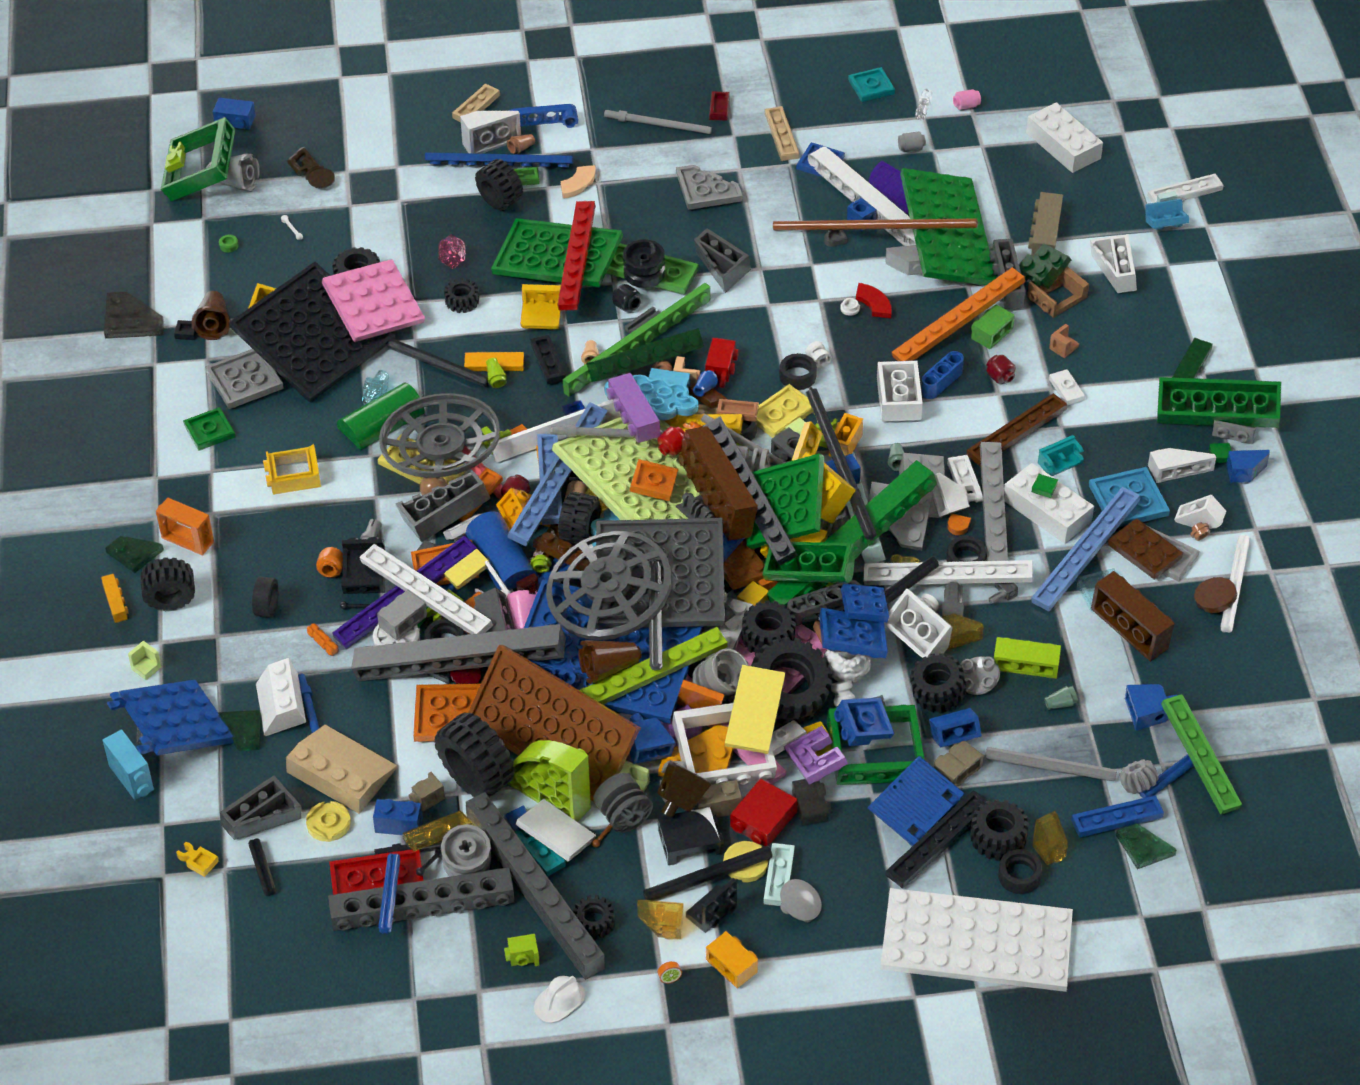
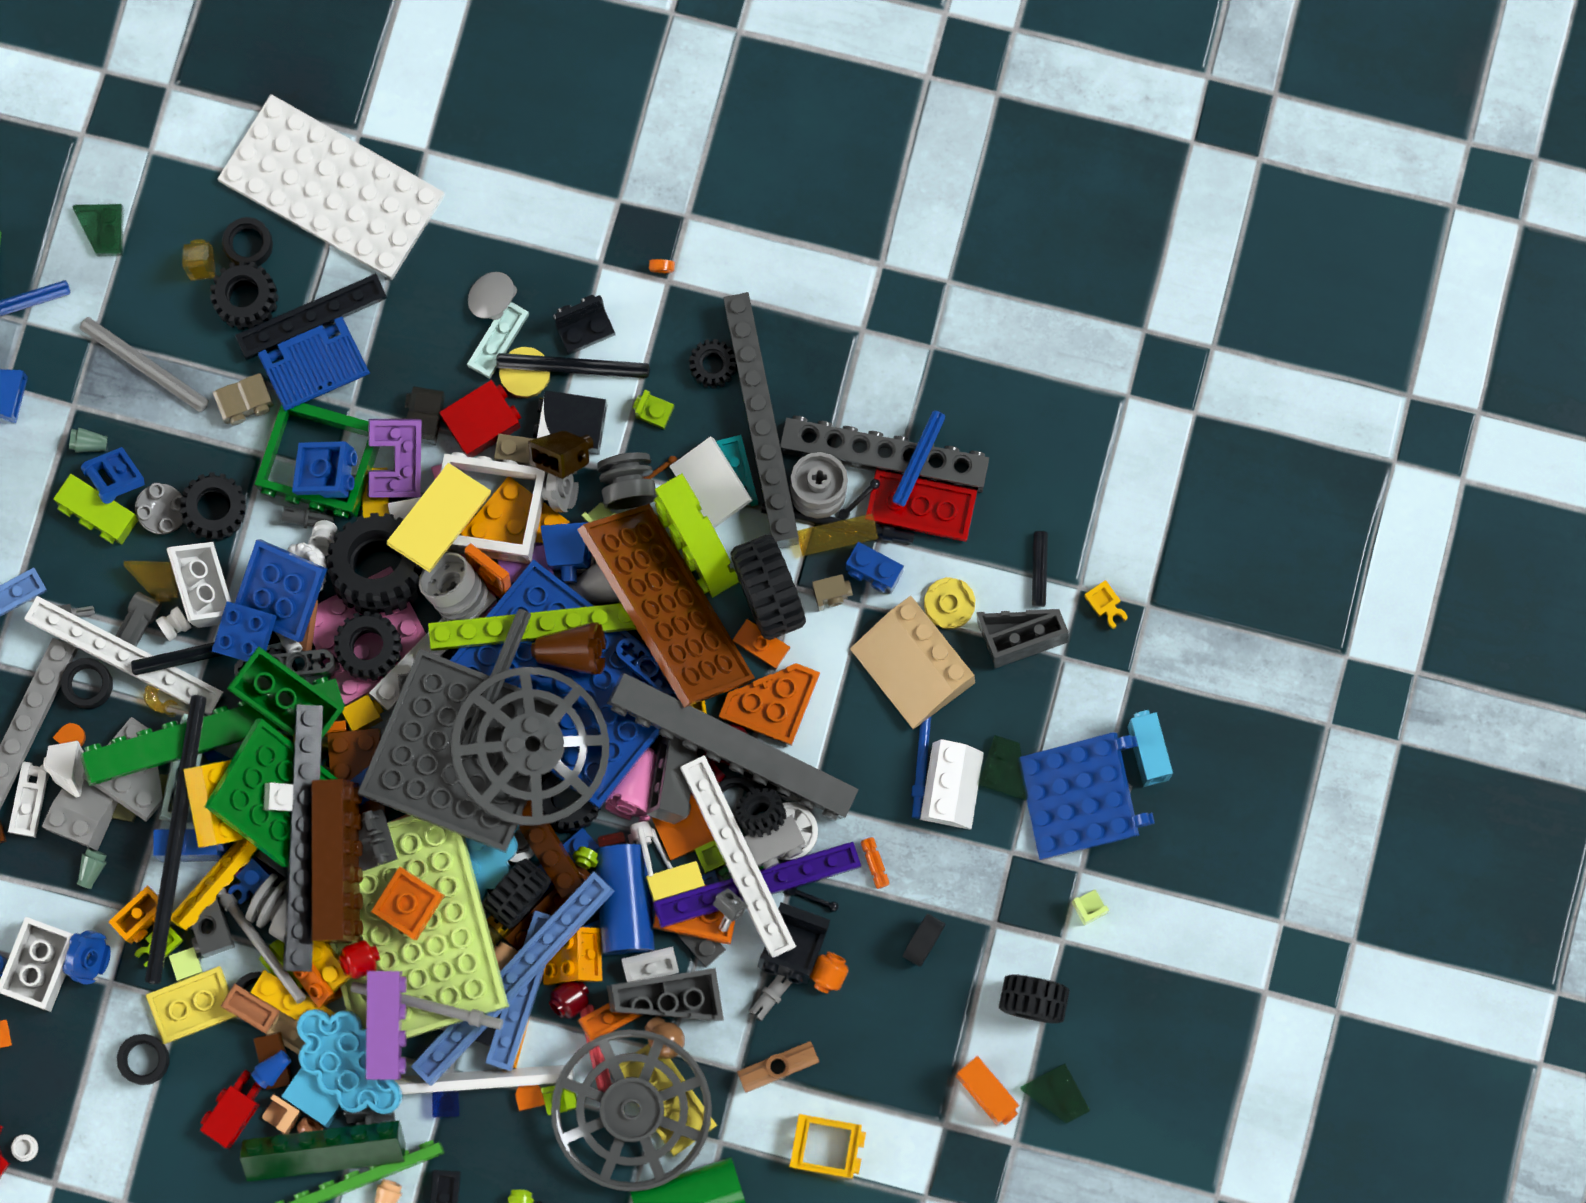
camera: 155 degrees left, 30 degrees up
light orange piece [101,574,129,623] -> none
blue tile [504,805,526,831] -> none
lime brick [504,934,539,966] -> none
white piece [534,976,585,1023] -> none
clear yellow slope [637,900,684,939] -> none
light orange brick [706,931,758,989] -> none
white wheel [805,341,832,369] -> none
blue brick [929,708,982,748] -> none
blue plate [1071,795,1164,838] -> none
light grey gear [1119,759,1159,794] -> none
none -> blue plate [63,930,111,984]
none -> blue plate [81,447,145,504]
none -> white plate [264,783,293,811]
none -> lime bracket [633,390,675,430]
none -> dark grey piece [713,888,748,932]
none -> black tyre [735,788,787,838]
none -> medium nougat piece [737,1041,819,1093]

